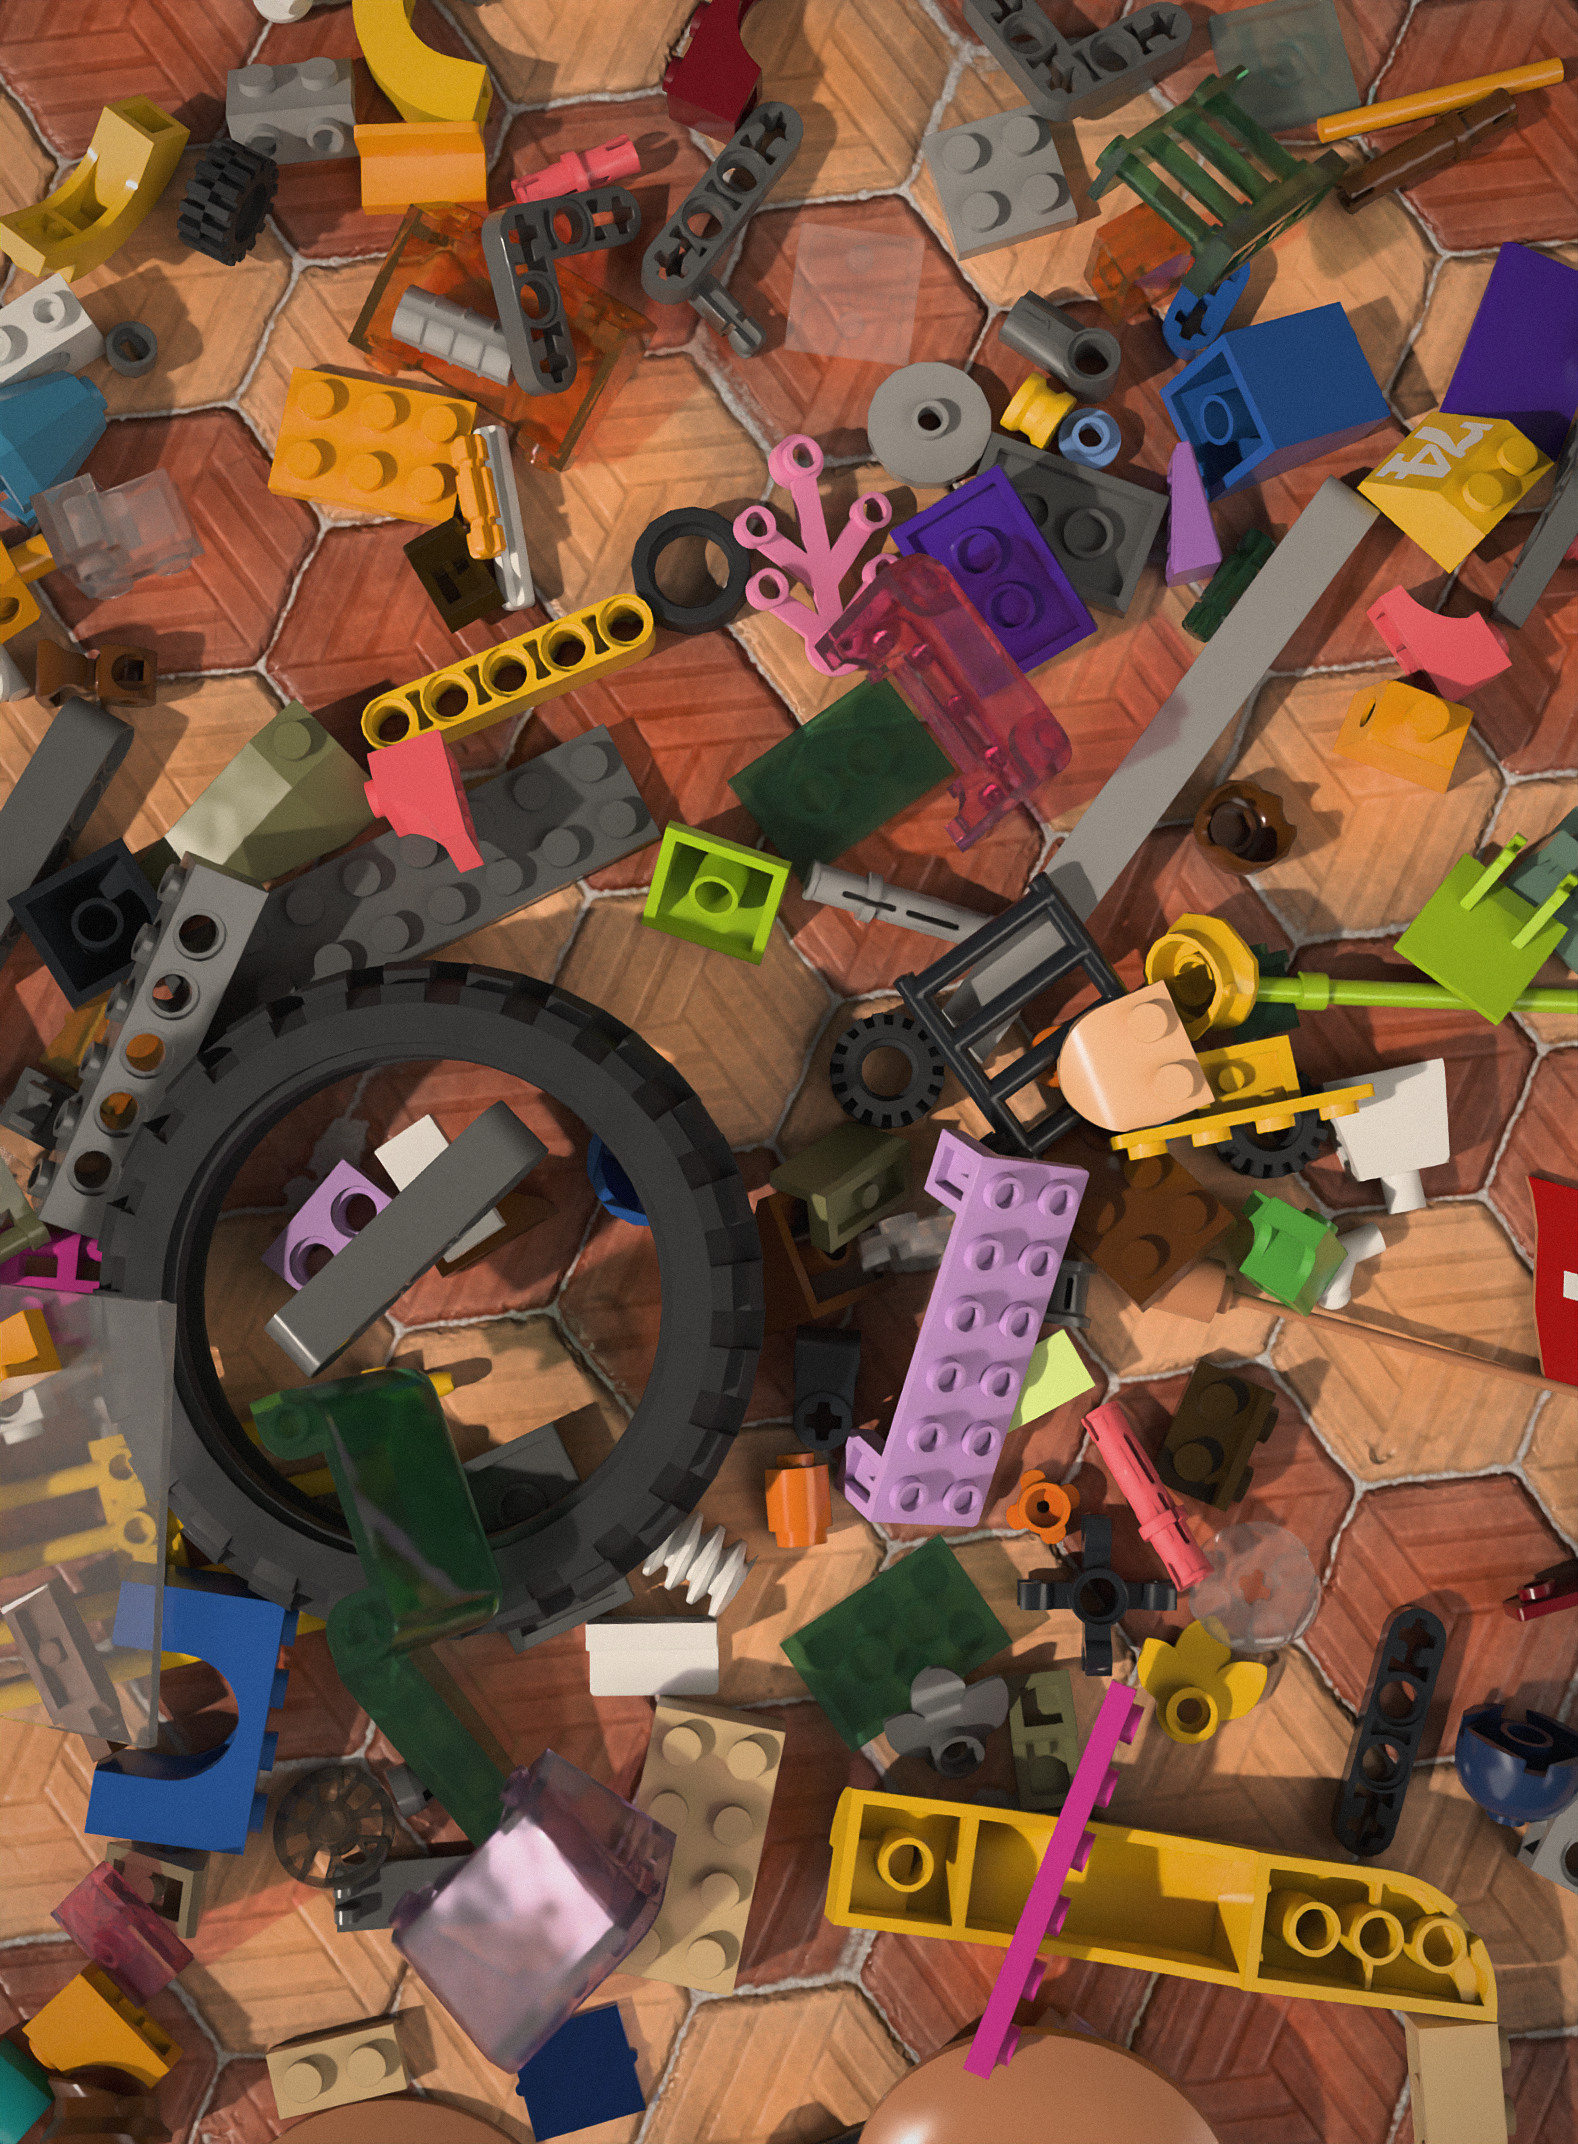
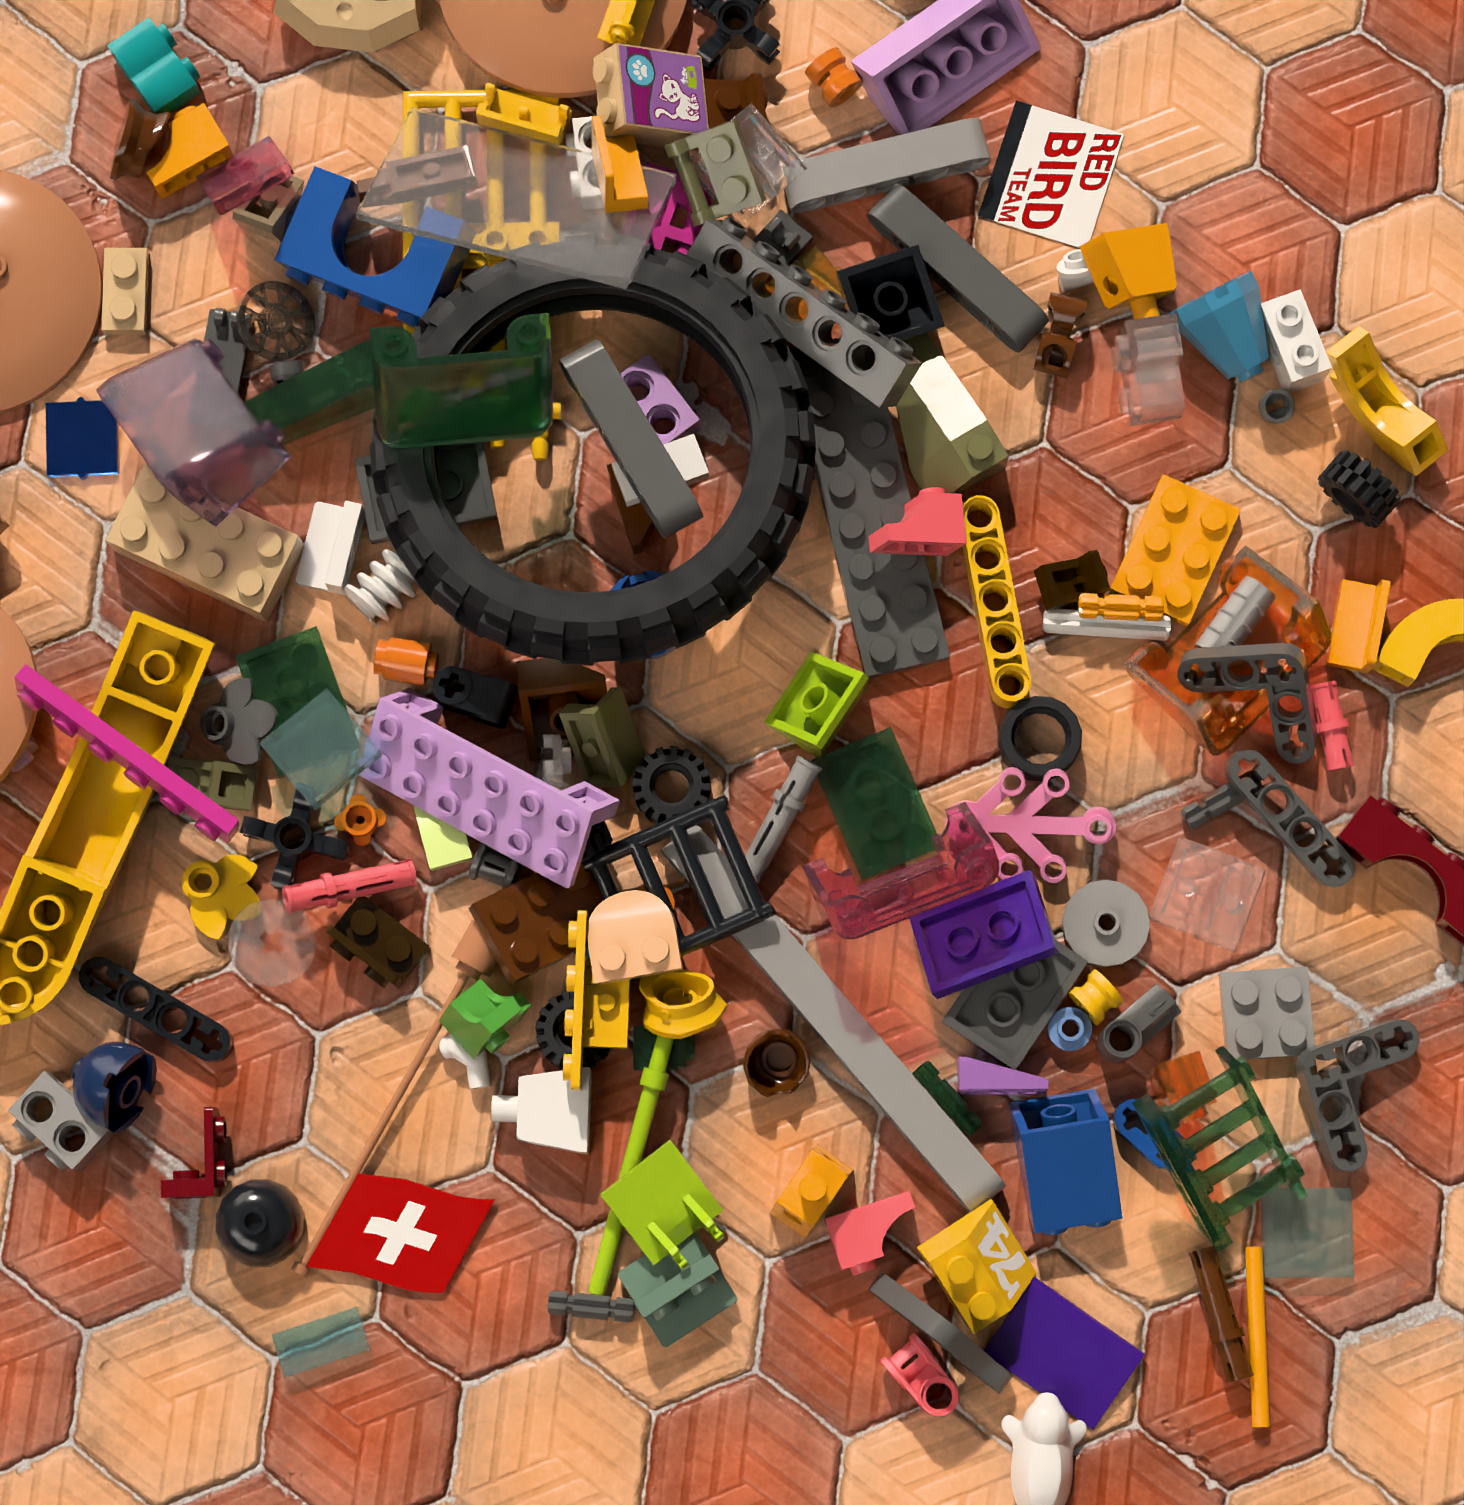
camera: 105 degrees right, 5 degrees down
light grey bracket [226,57,360,165] -> none
none -> clear light blue tile [259,688,383,810]

